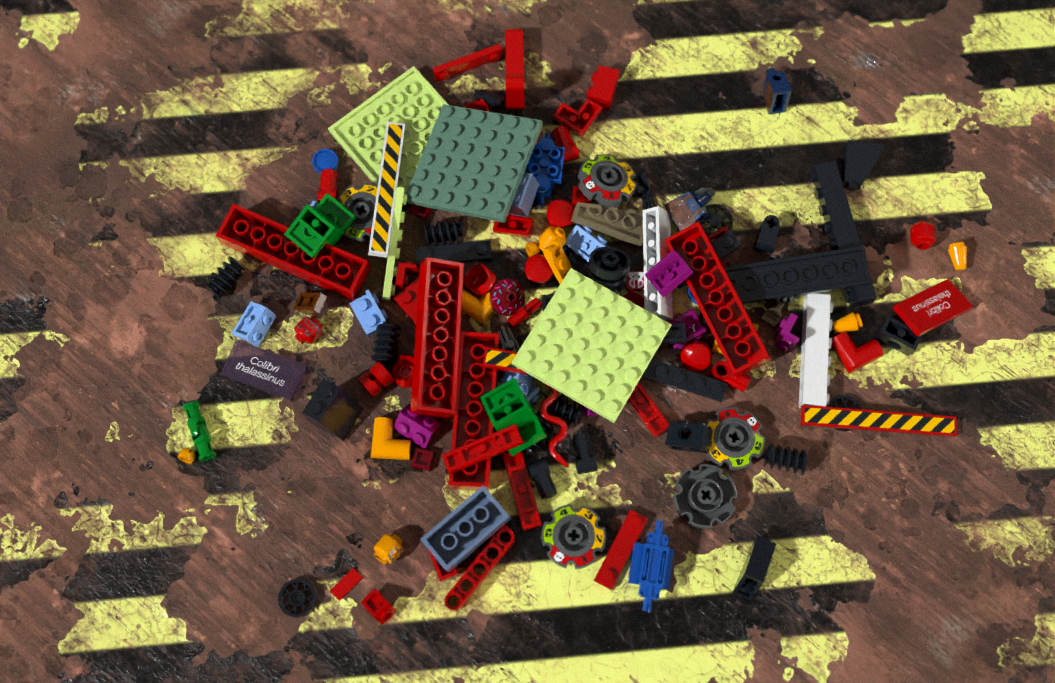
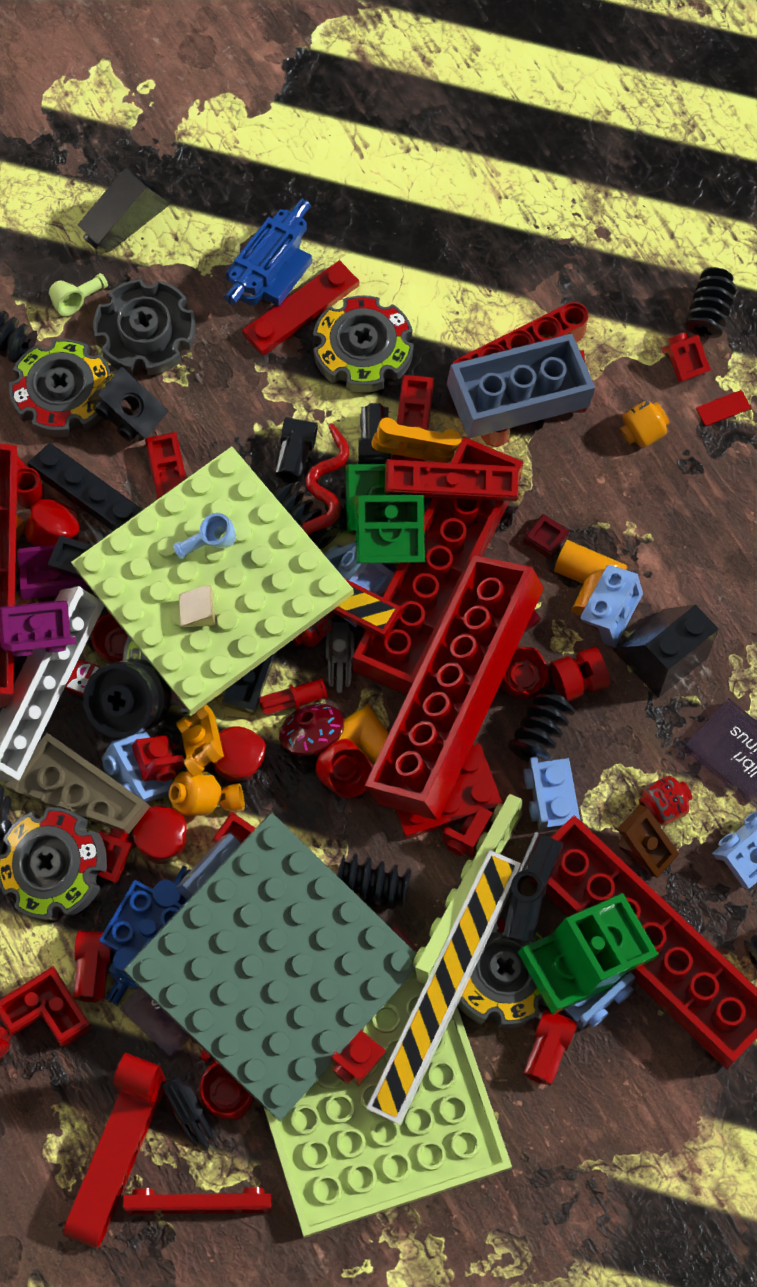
camera: 160 degrees left, 5 degrees down
blue piece [312,149,339,174] -> none
magenta bracket [393,404,441,449] -> none
black plate [416,240,492,267] -> none
none -> yellowish green bar [49,273,108,316]
none -> red bracket [131,736,184,782]
none -> light blue bar [173,513,236,559]
none -> tan slope [179,585,215,628]
none -> red bracket [331,1030,386,1087]
none -> light orange plate [371,418,461,463]
none -> black piece [503,832,564,942]
none -> light blue bracket [581,565,643,648]
none -> black piece [684,267,737,338]

